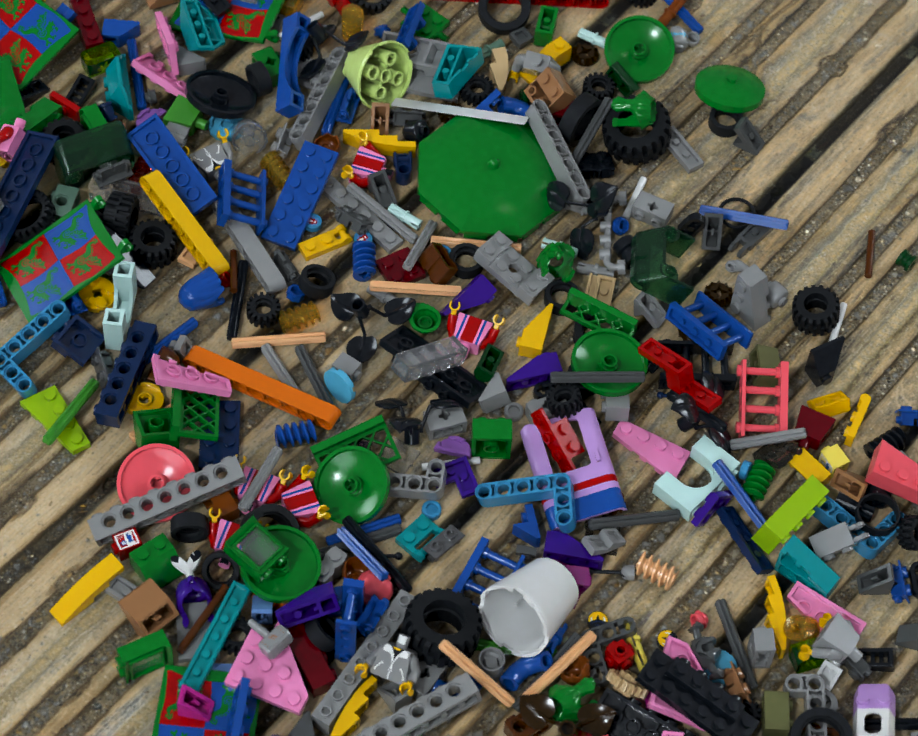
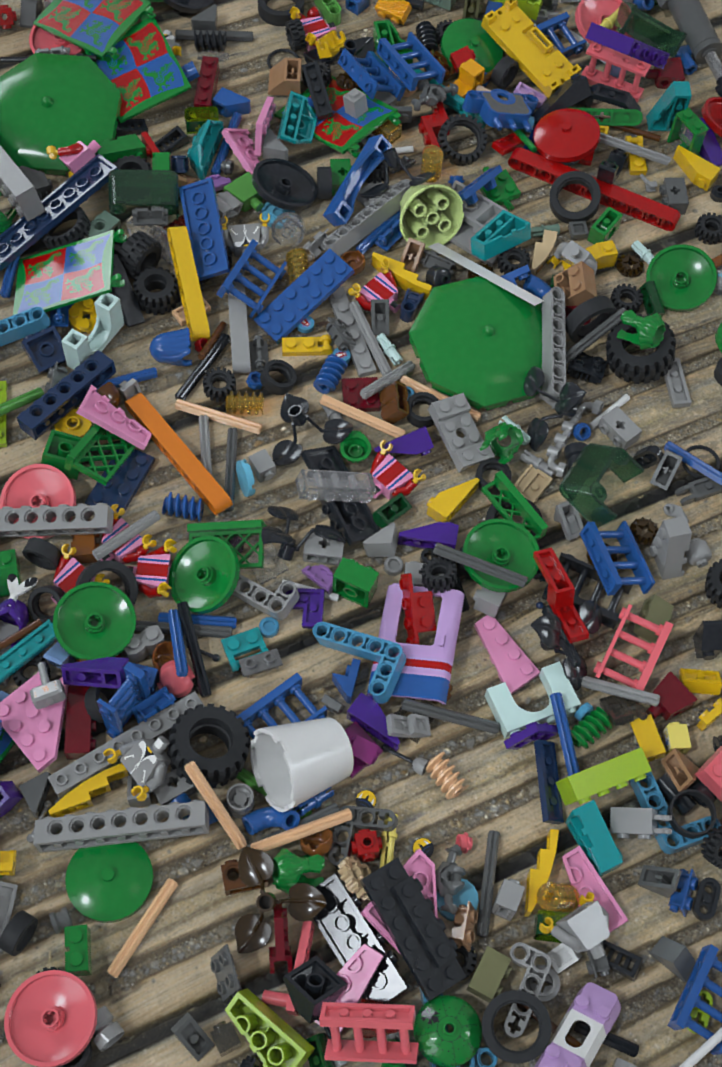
camera: 25 degrees right, 5 degrees up
green window [223,515,289,583] -> none

